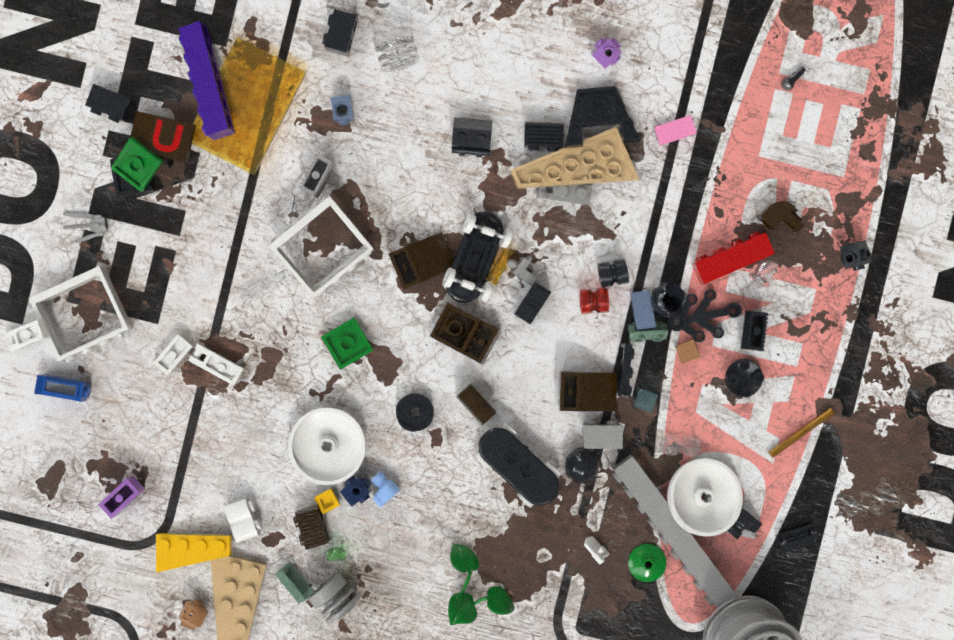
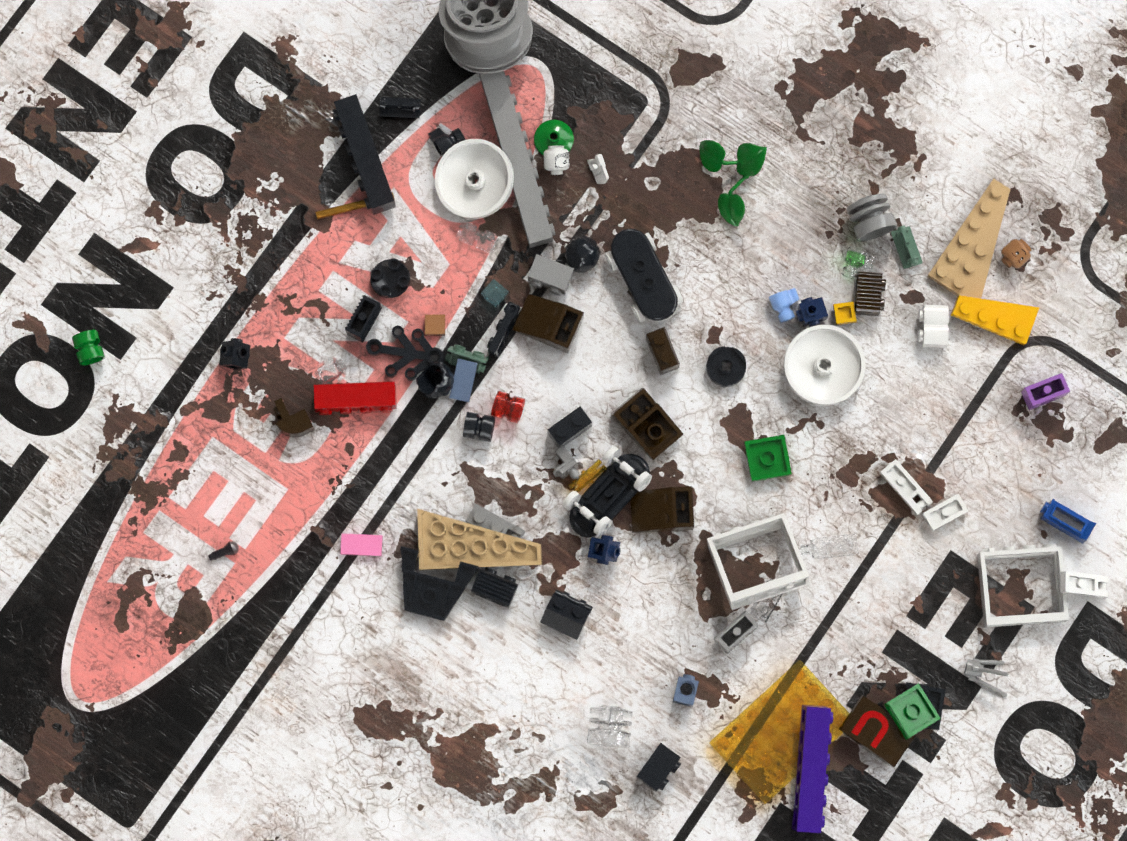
camera: 160 degrees left, 10 degrees down
black brick [85,84,135,123] -> none
medium lavender brick [590,37,622,69] -> none
none -> black brick [332,94,396,215]
none -> white head [543,145,570,175]
none -> dark blue brick [588,535,621,565]

